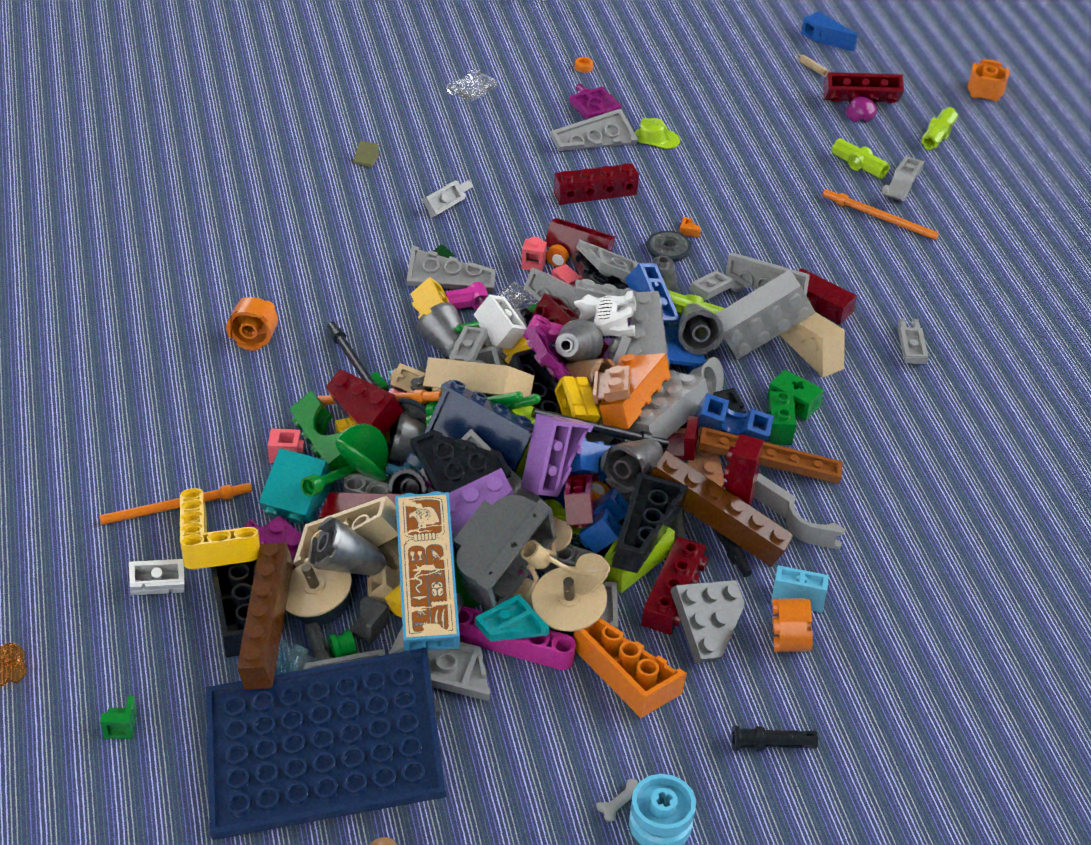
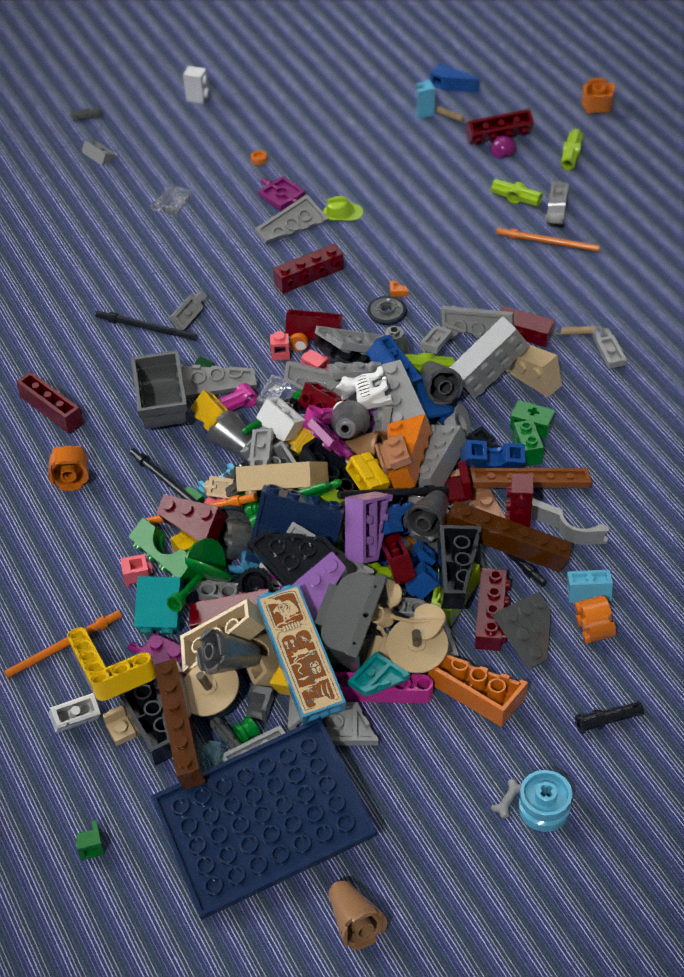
camera: 10 degrees left, 5 degrees up
olive slope [353,141,379,167] -> none
none -> dark red brick [16,371,83,434]
none -> light grey slope [82,141,117,165]
none -> black bar [95,310,198,341]
none -> tan bracket [103,706,137,747]
none -> dark grey container [131,350,188,429]
none -> medium azure hinge [416,80,435,119]
none -> tan piece [554,326,602,335]

